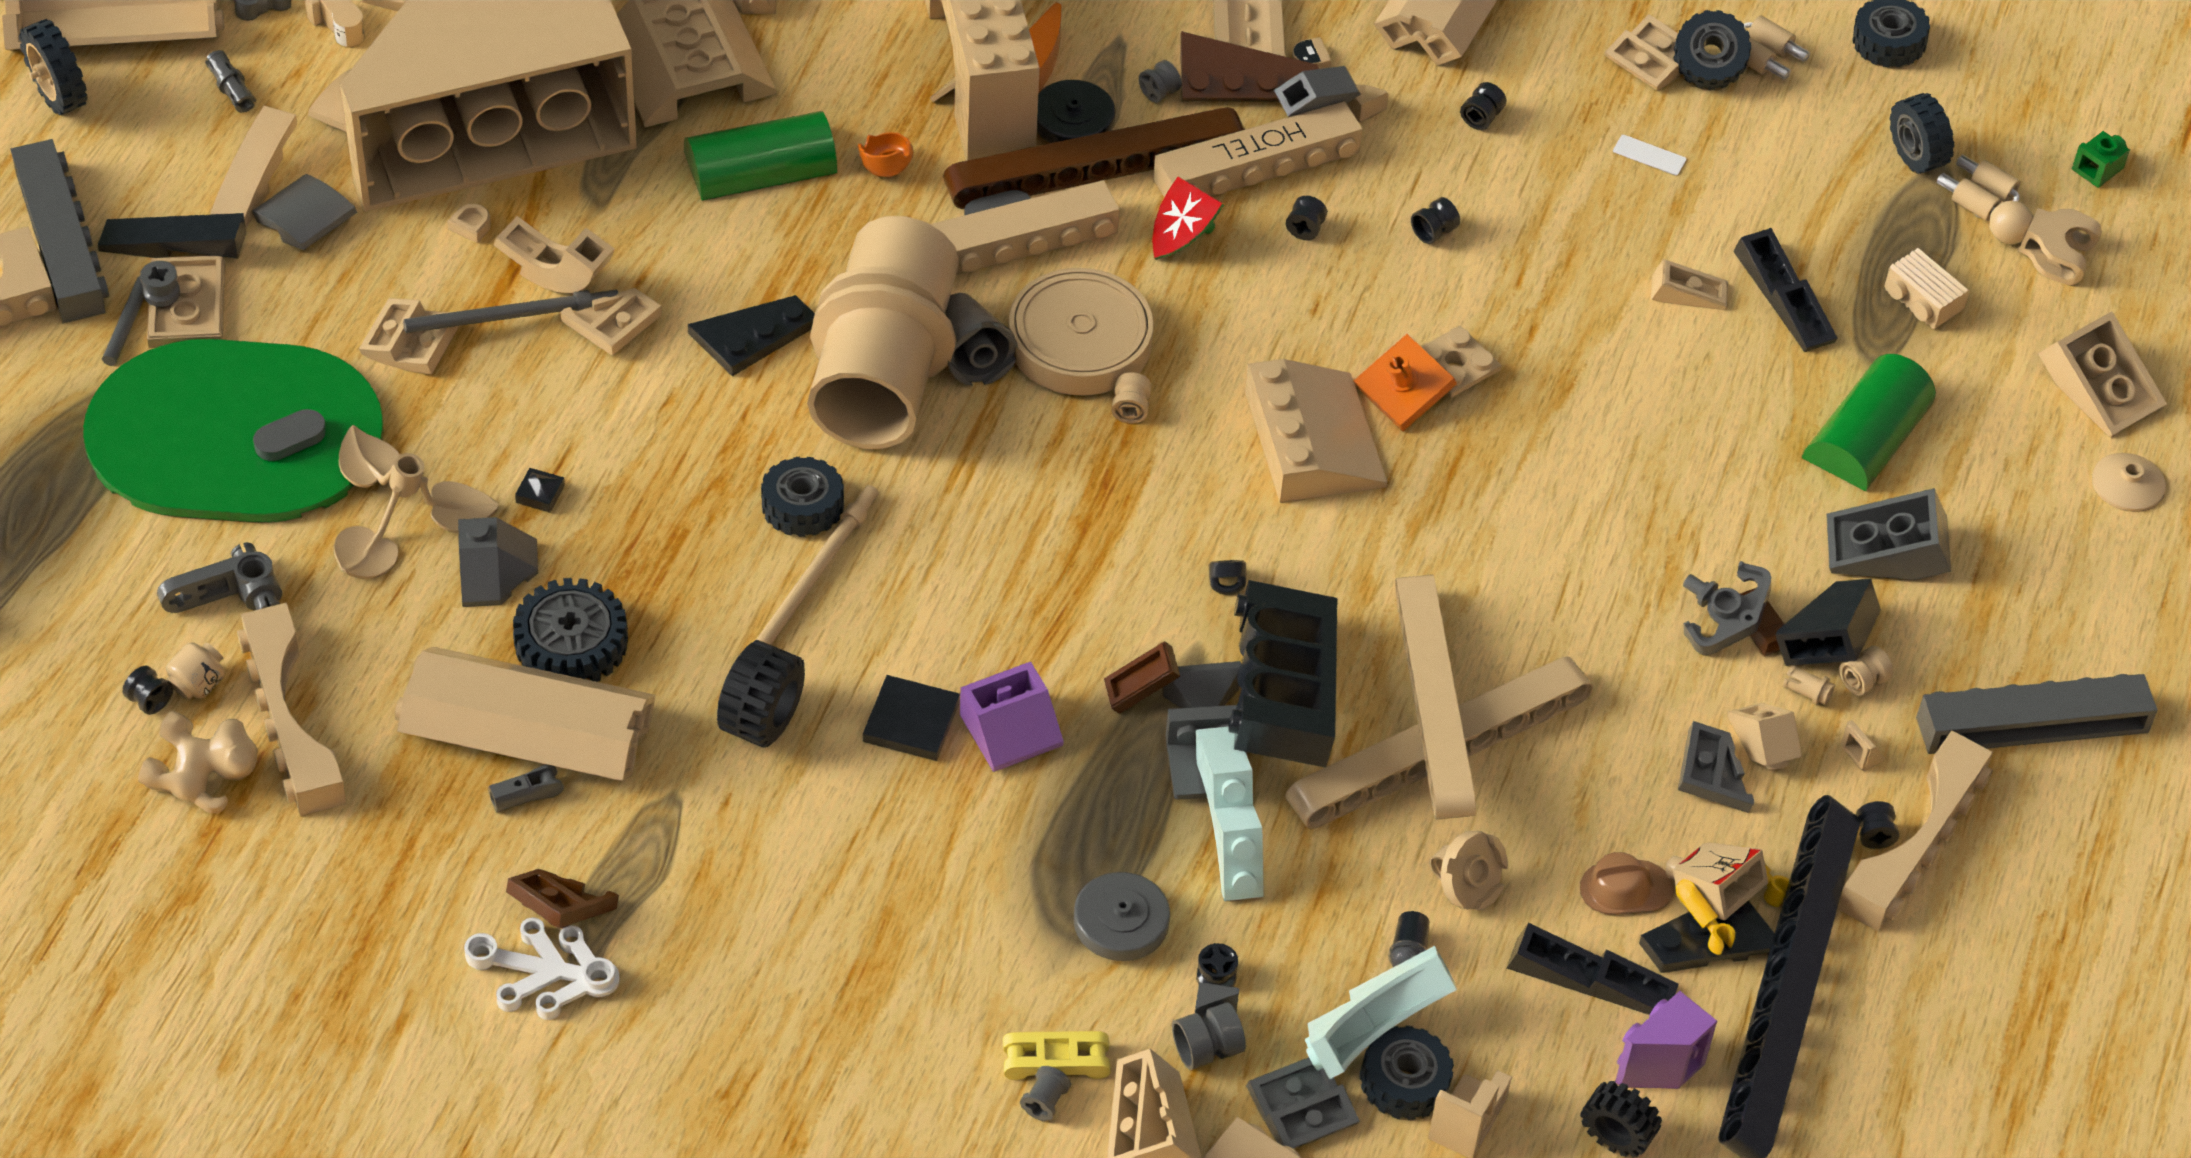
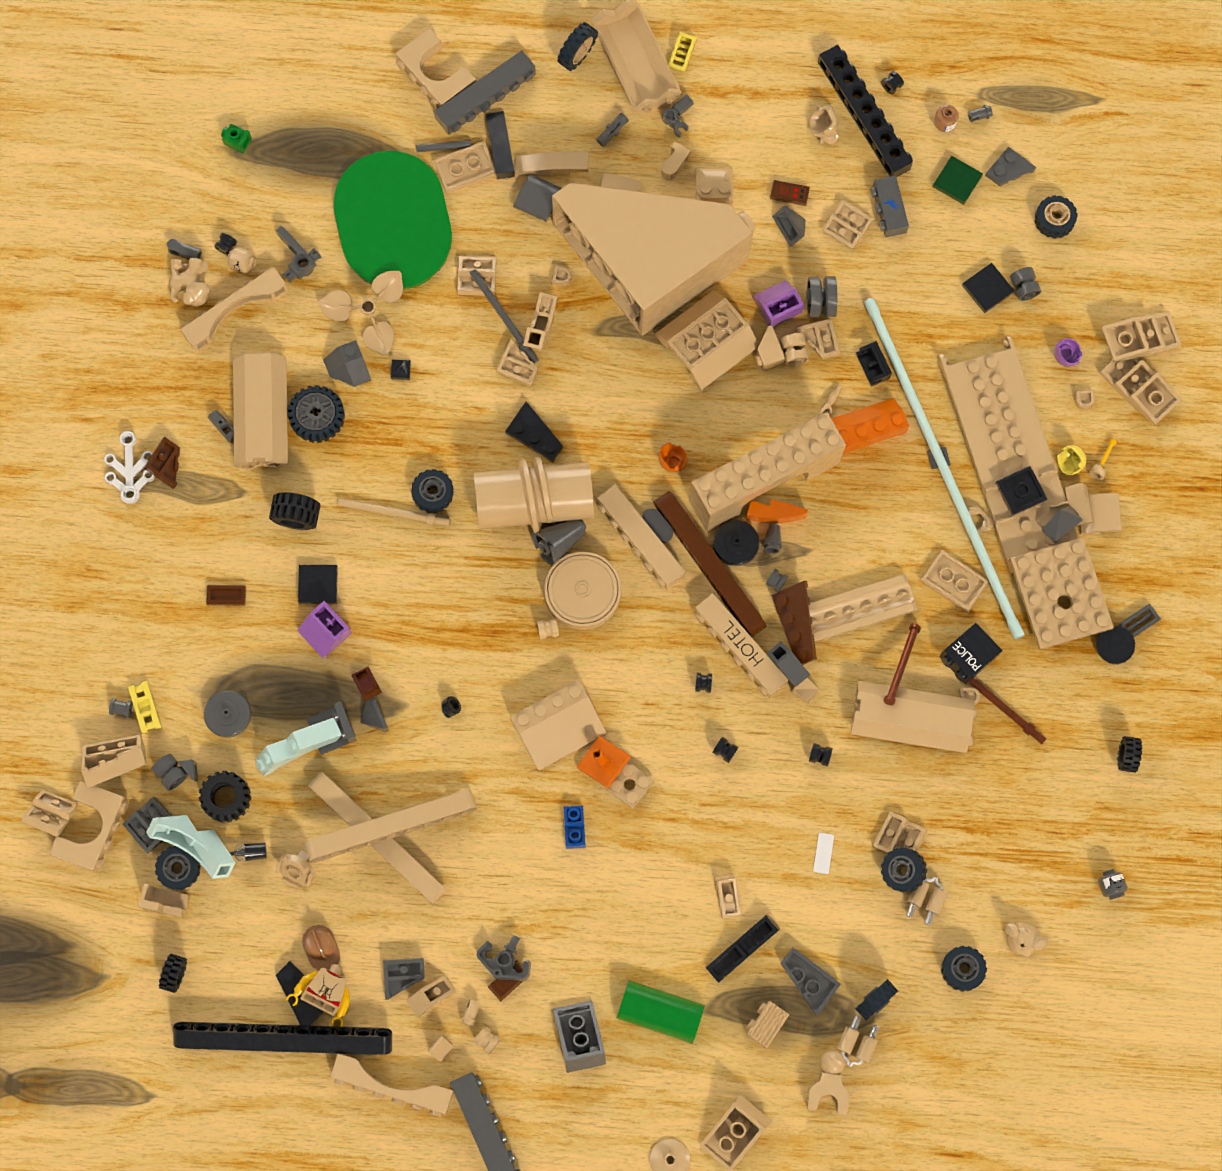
camera: 75 degrees right, 25 degrees up
dark grey wheel [140,261,180,307] -> none
dark grey tile [253,409,326,461] -> none
green brick [684,111,837,200] -> none
shield [1152,177,1224,260] -> none
black wheel [1196,943,1238,987] -> none
black fence [1228,580,1338,768] -> none
tile [1292,37,1331,69] -> none
black slope [1506,922,1679,1015] -> none
medium lavender slope [1615,991,1717,1089] -> none
black slope [1775,579,1881,666] -> none
black wheel [1856,801,1900,849] -> none
green brick [2072,131,2130,188] -> none
none -> dark grey bar [167,239,202,260]
none -> black tyre [199,771,251,823]
none -> reddish brown tile [206,585,246,606]
none -> blue slope [564,805,586,849]
none -> dark grey cone [763,524,782,554]
none -> dark grey wing [780,947,841,1016]

